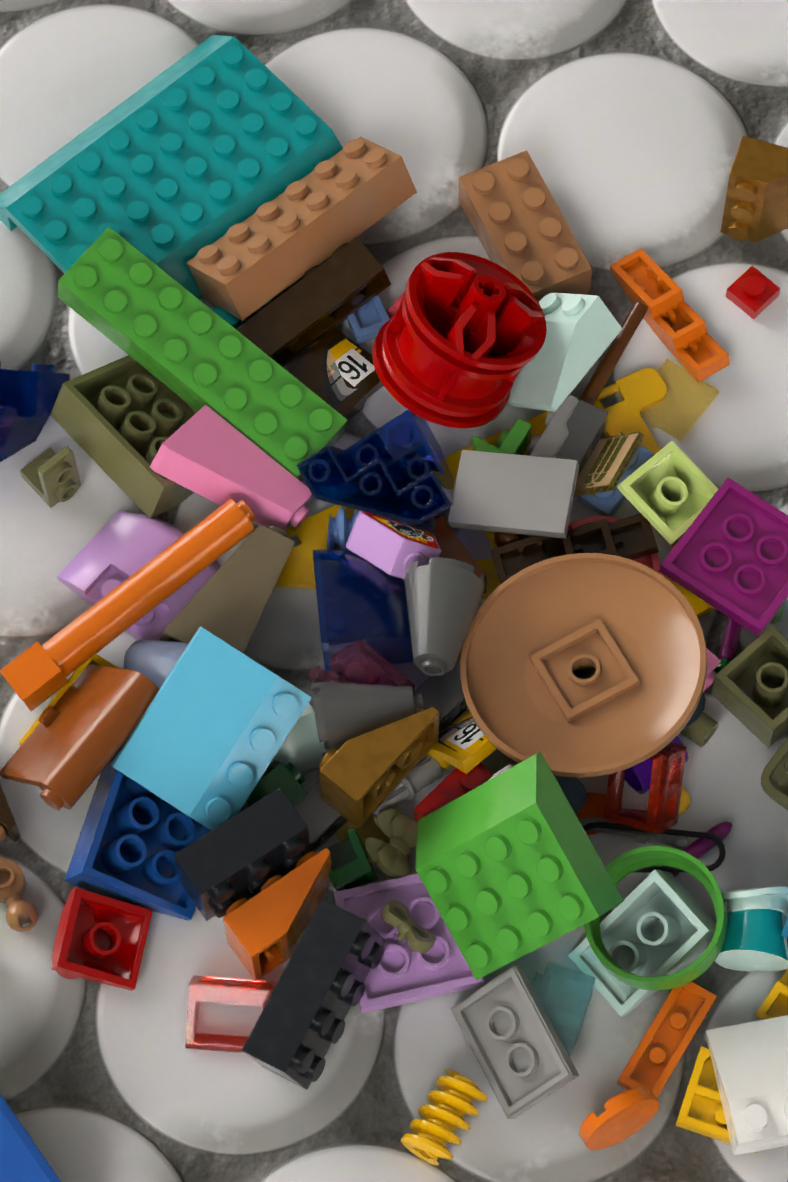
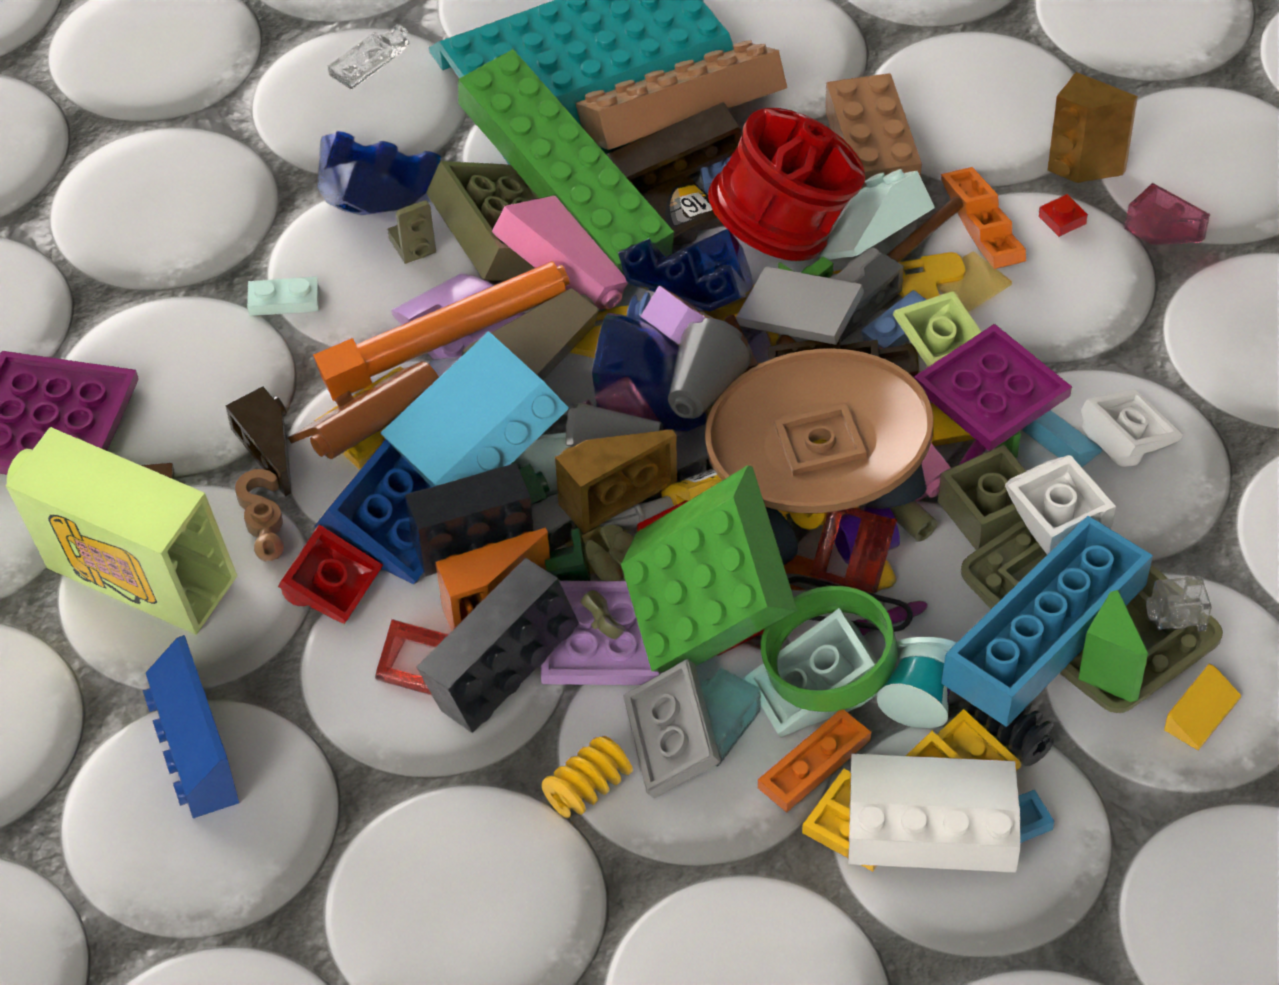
camera: 15 degrees right, 15 degrees down
piece [574,432,645,496] -> none
orange tile [579,1087,660,1150] -> none

